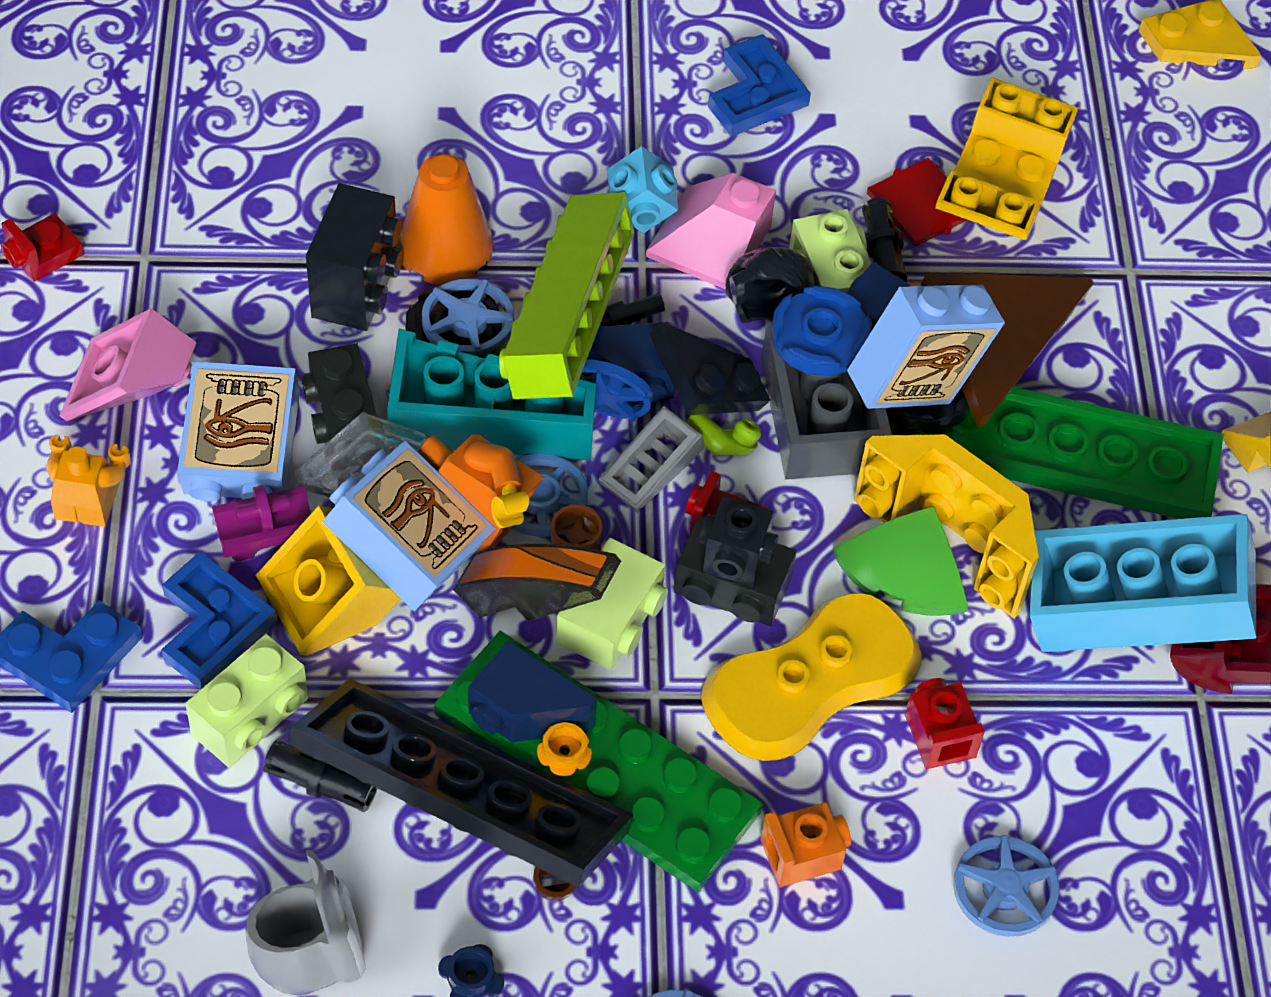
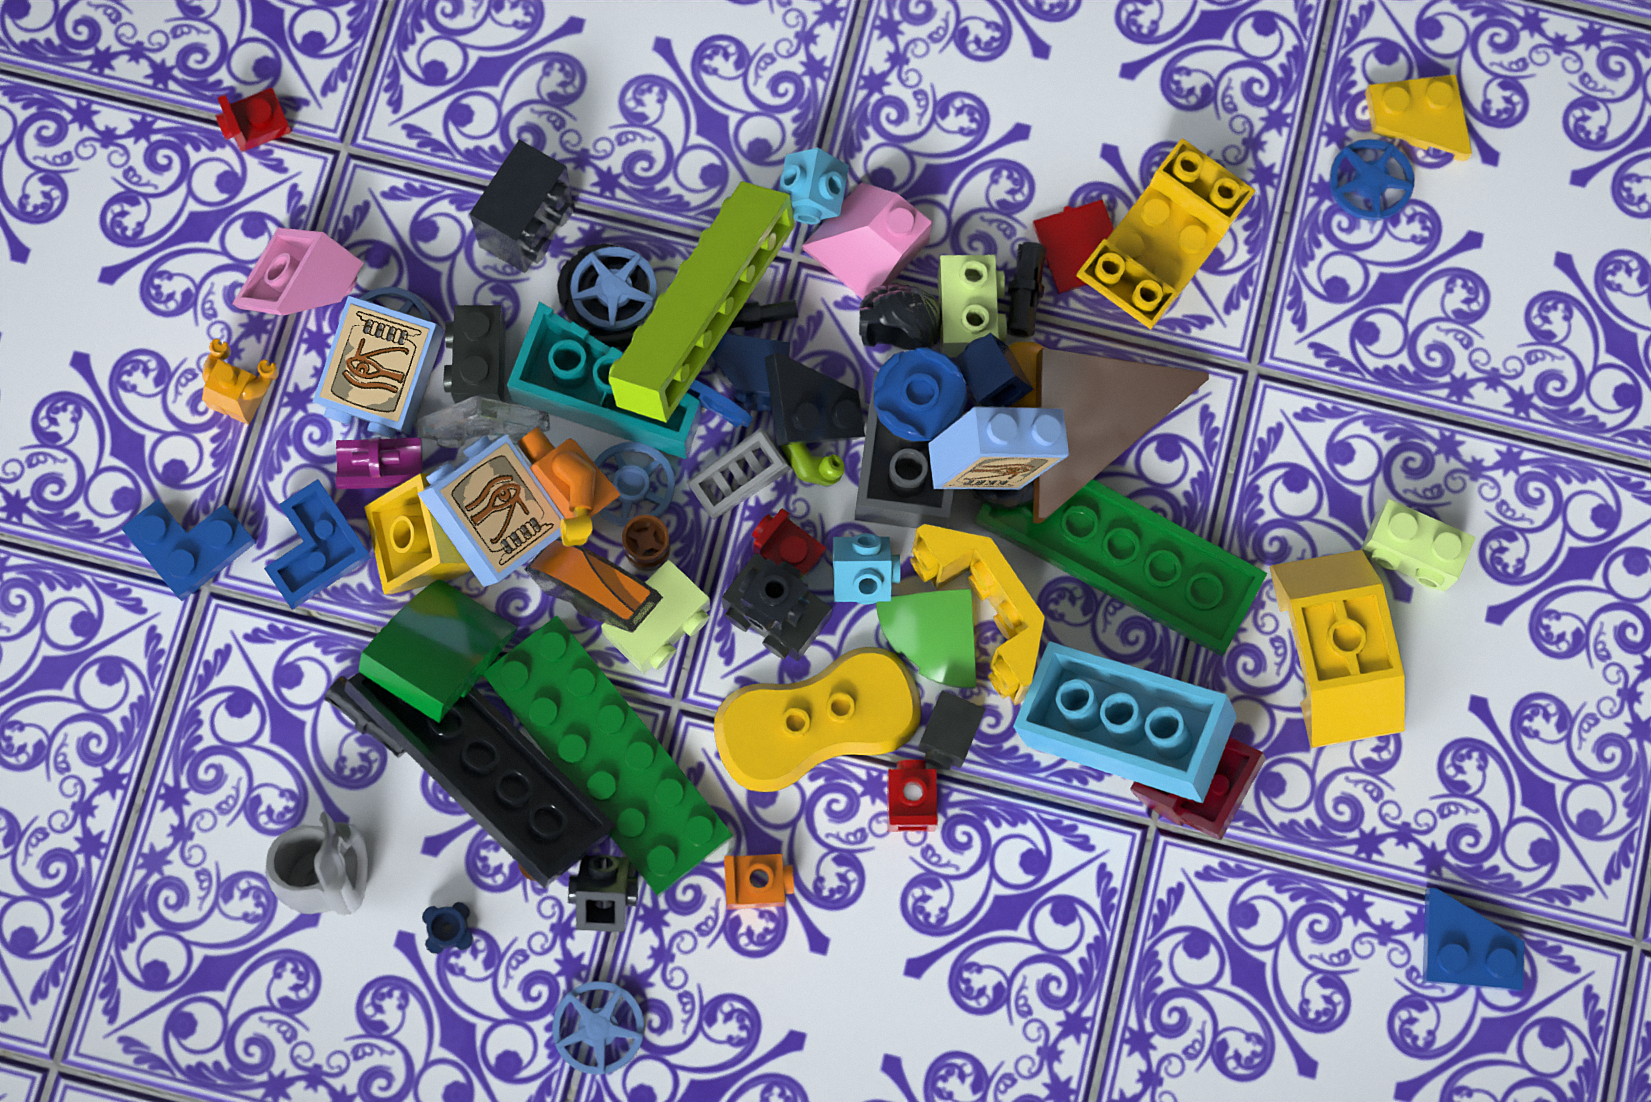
camera: 15 degrees right, 20 degrees up
yellowish green brick [185,634,308,768] -> none
orange cone [398,154,493,285] -> none
dark blue slope [468,640,597,742] -> none
light orange plate [537,722,592,776] -> none
blue plate [708,34,811,137] -> none
medium blue wheel [954,835,1059,936] -> none
none -> green slope [358,580,517,723]
none -> black brick [568,854,639,932]
none -> medium azure brick [833,533,900,605]
none -> pearl dark grey brick [918,690,986,770]
none -> blue wheel [1329,139,1414,221]

